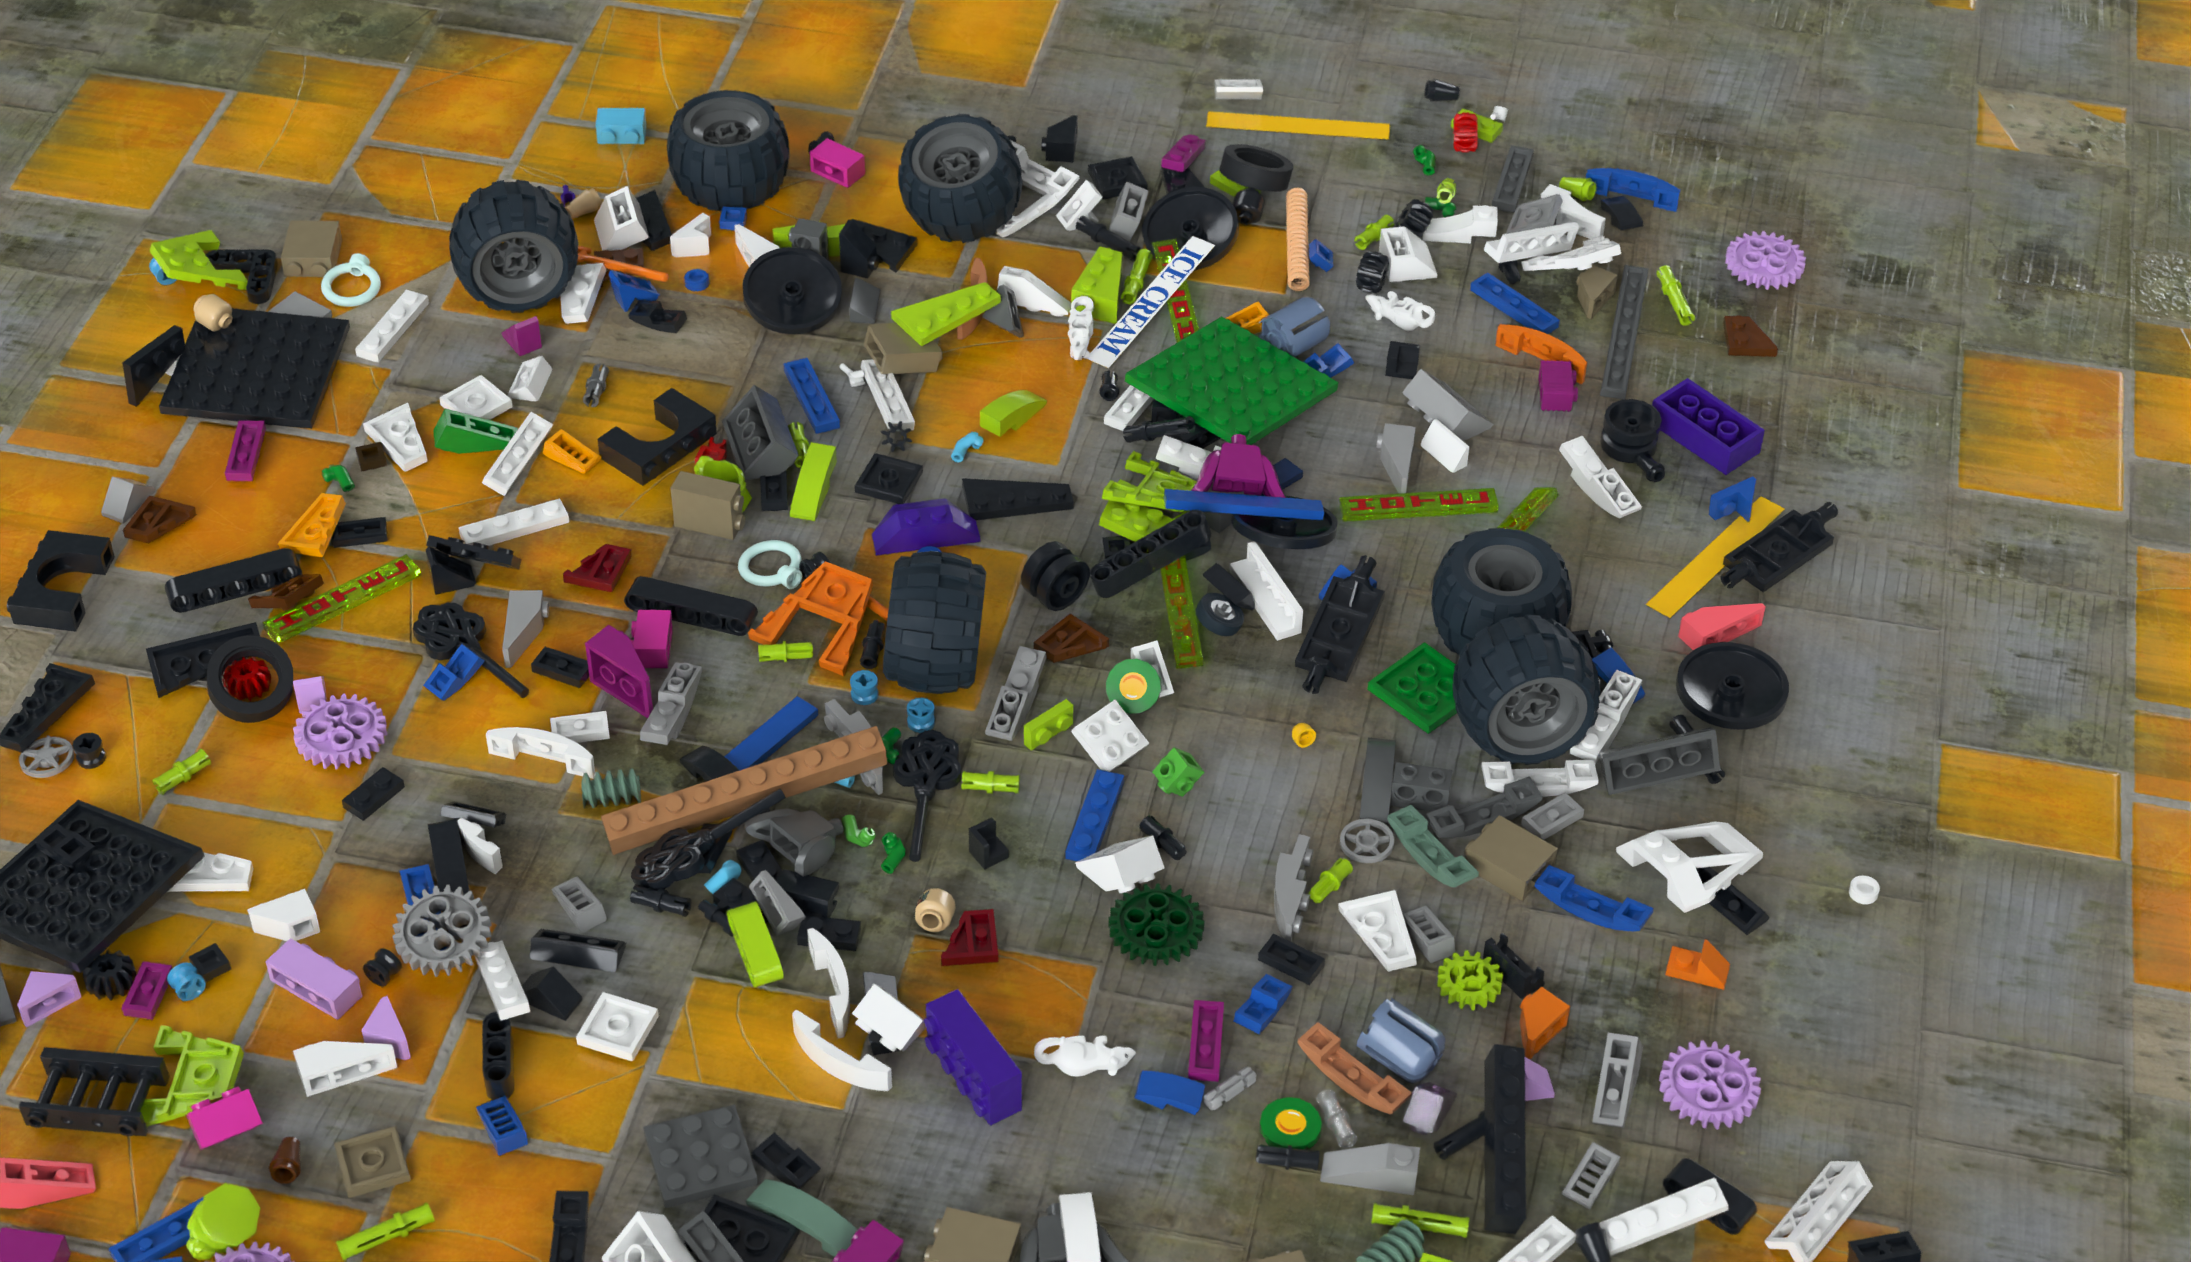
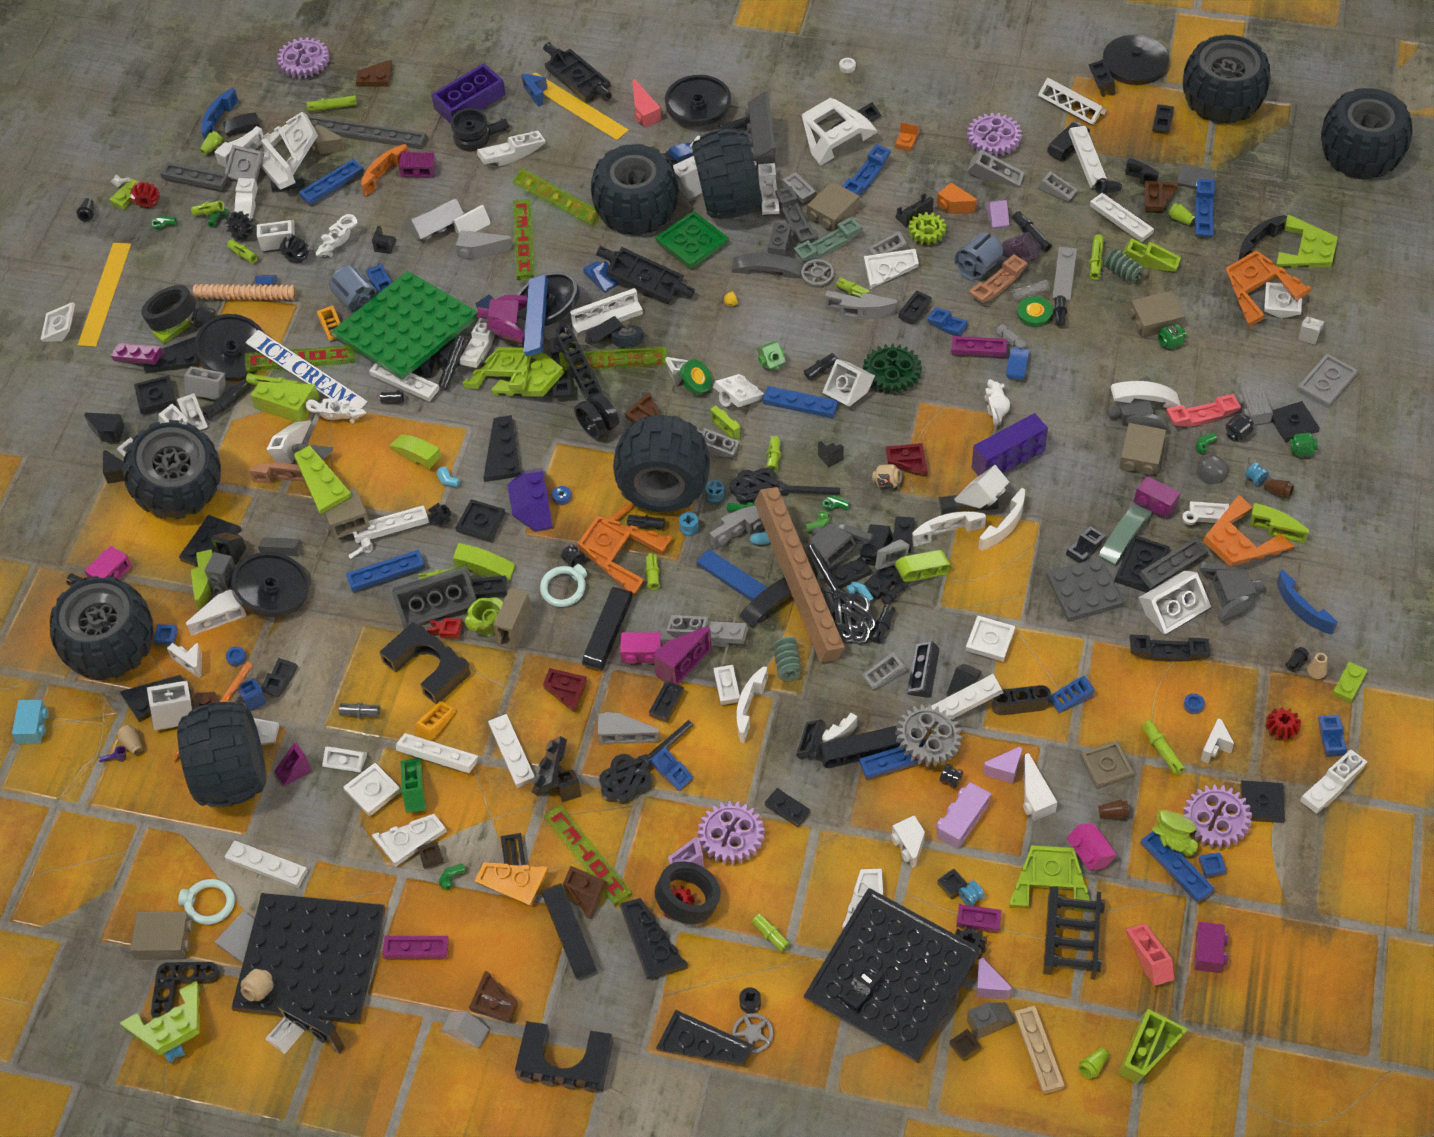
camera: 85 degrees left, 10 degrees up
black brick [1484,1044,1526,1234] -> none

